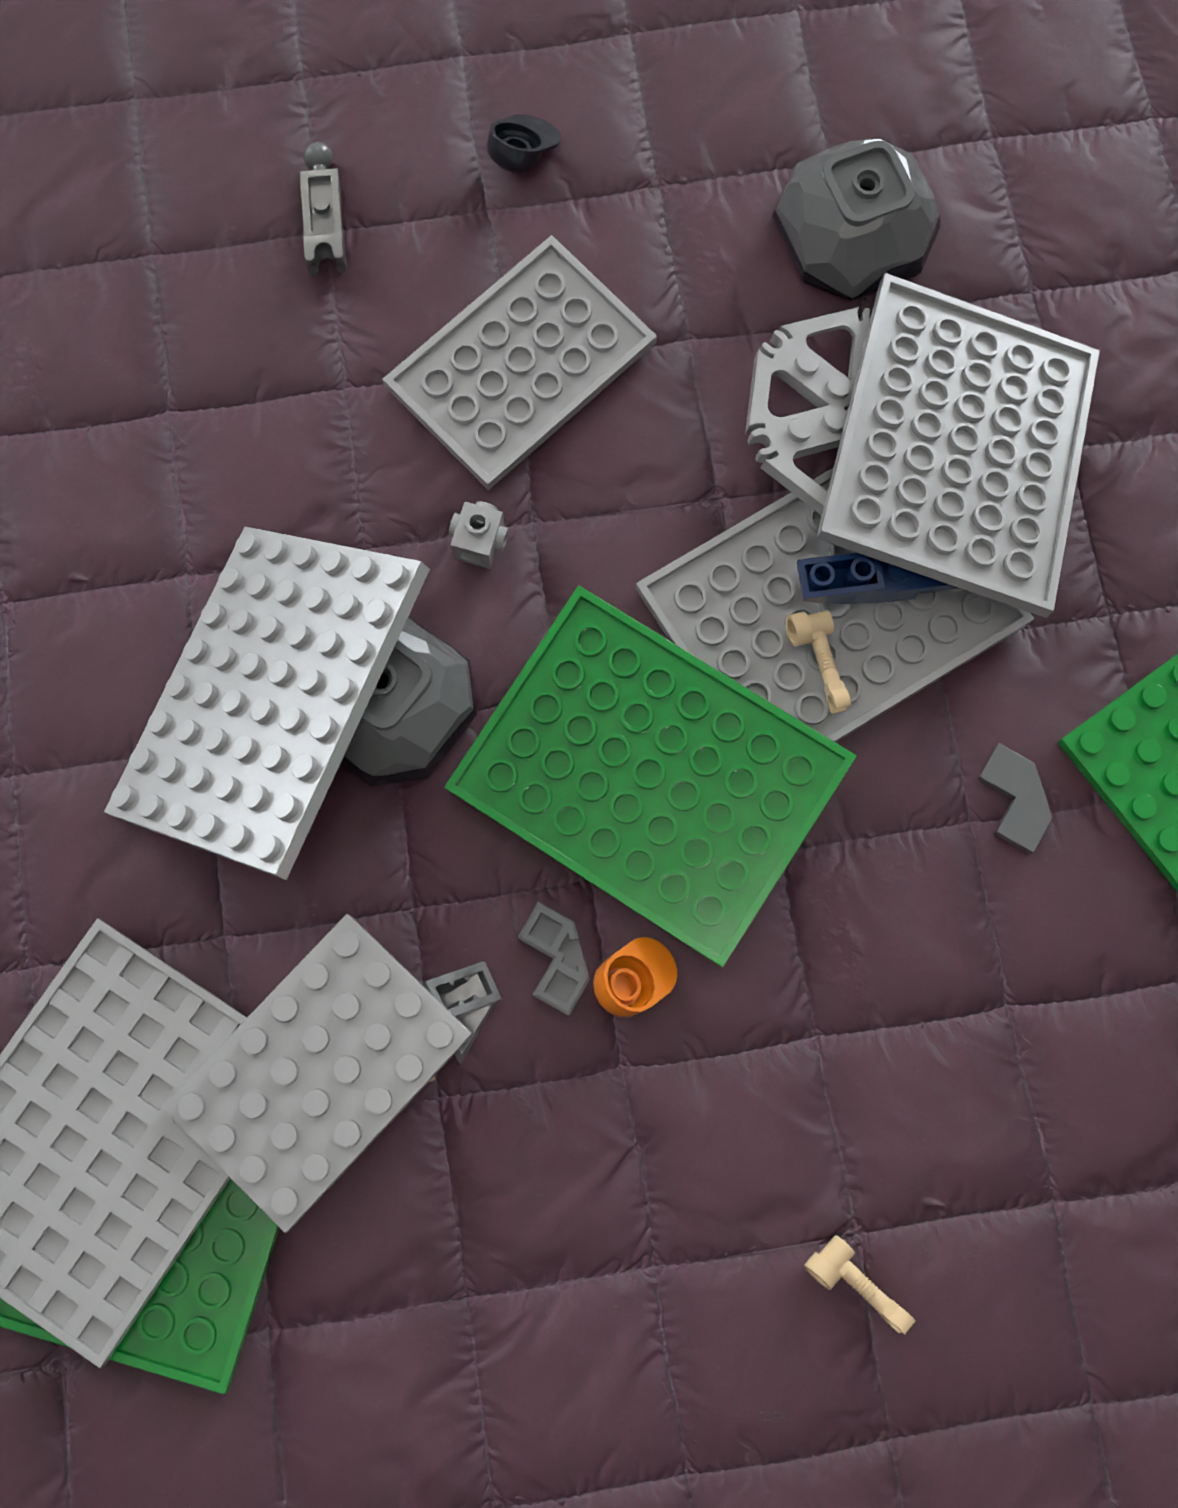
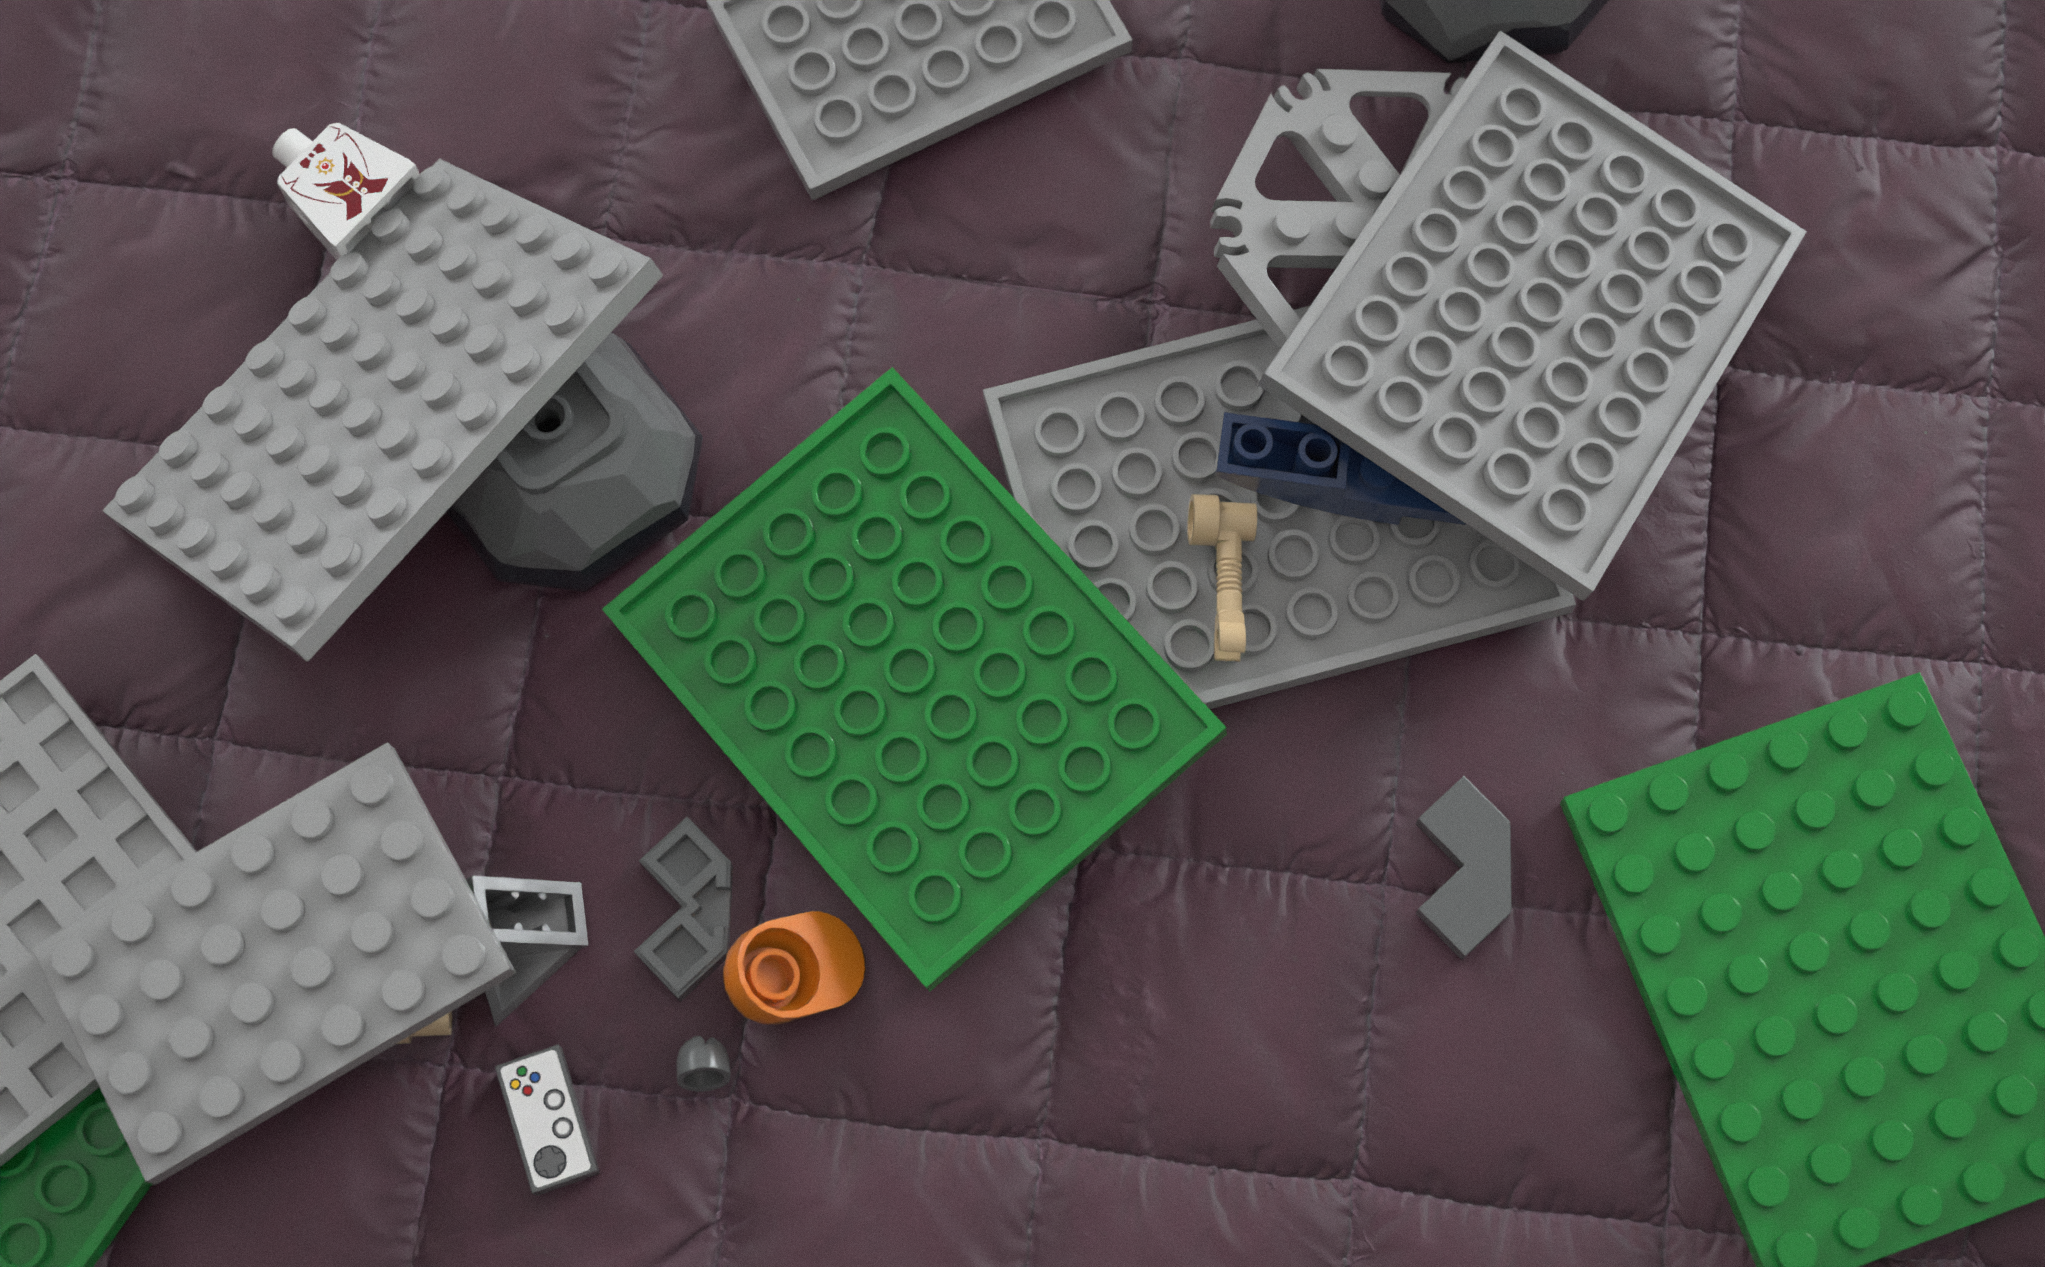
camera: 20 degrees right, 5 degrees down
light grey brick [449,501,509,569] -> none
none -> white torso [272,123,420,260]
none -> tile [495,1044,600,1196]
none -> dark grey hinge [676,1036,731,1092]

